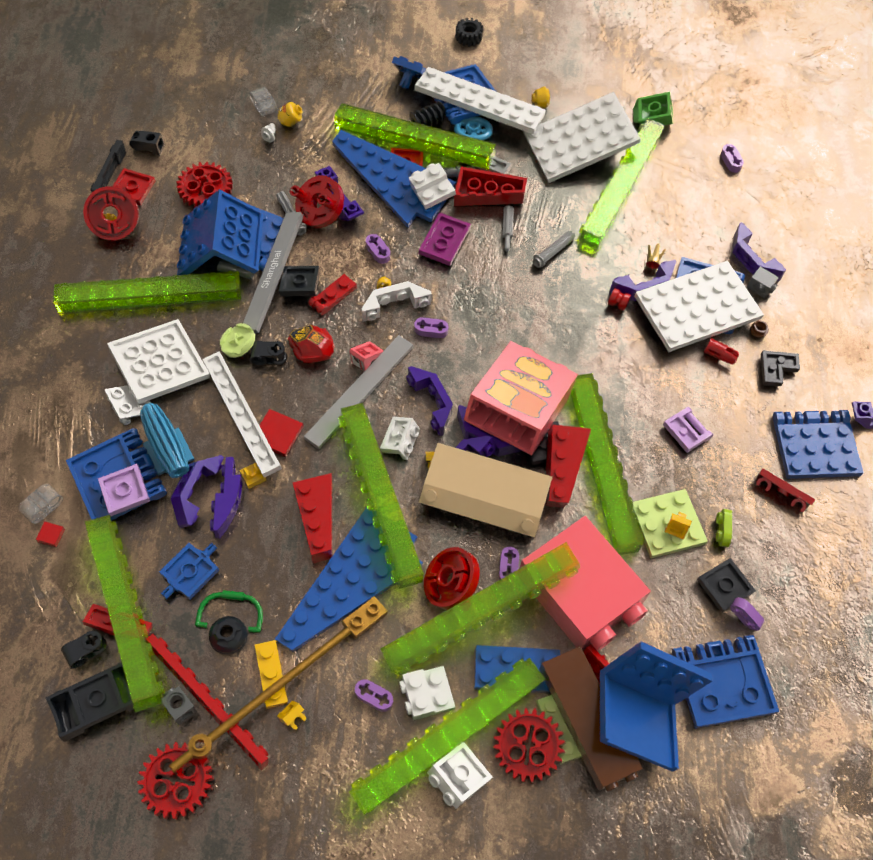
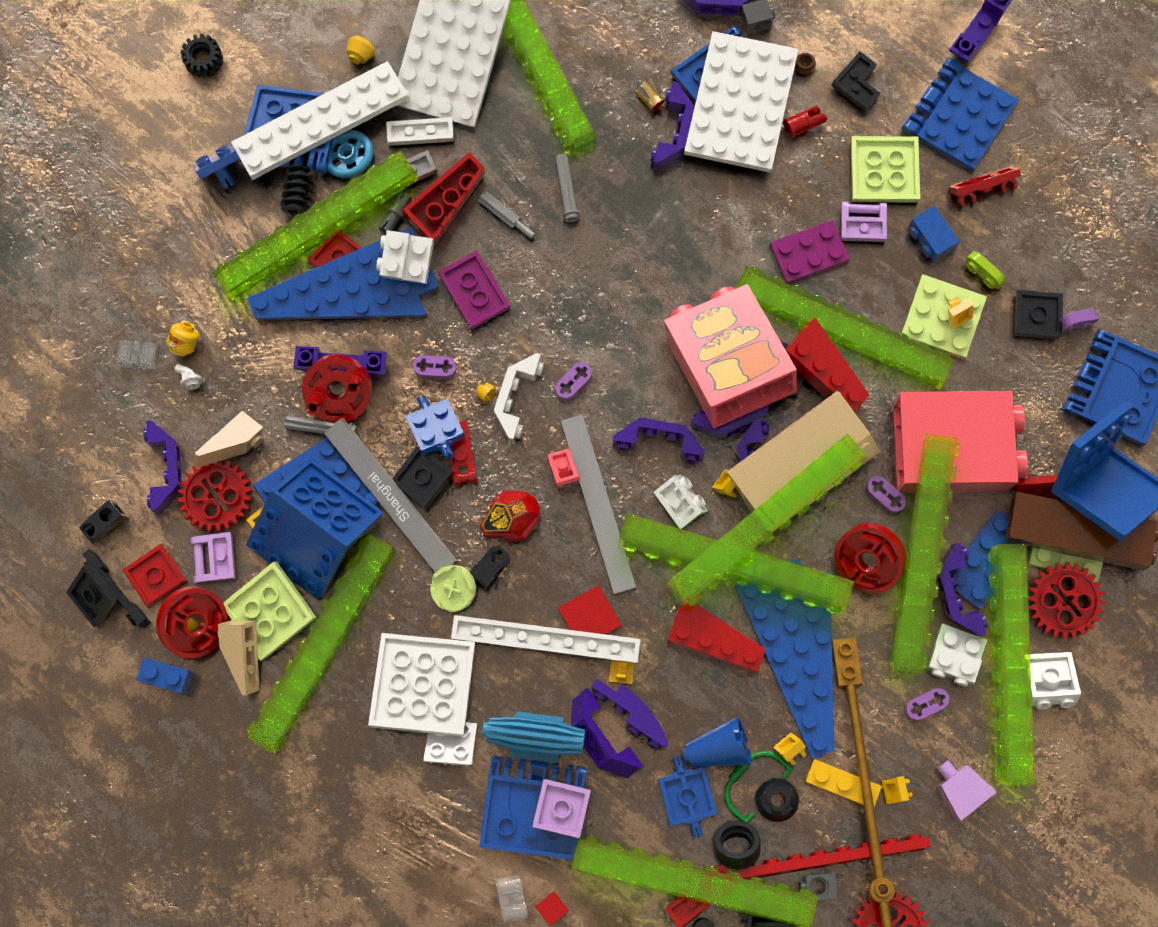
camera: 45 degrees left, 15 degrees up
red wheel [607,288,631,311] -> none
none -> black plate [66,563,118,627]
none -> blue brick [136,658,195,696]
none -> dark purple slope [143,420,183,515]
none -> lavender plate [190,532,236,584]
none -> slope [194,411,263,468]
none -> tan slope [218,620,260,695]
none -> yellowish green plate [223,562,317,661]
none -> white plate [386,117,454,146]
none -> plate [405,395,465,460]
none -> clear neon green brick [665,434,866,607]
none -> blue cone [683,717,752,767]
none -> black tyre [714,821,761,870]
none -> magenta plate [770,220,850,285]
none -> yellow tile [773,733,806,765]
none -> yellowish green plate [851,136,920,202]
none -> blue brick [908,205,960,262]
none -> dark purple slope [935,543,988,636]
none -> lavender torso [937,760,997,821]

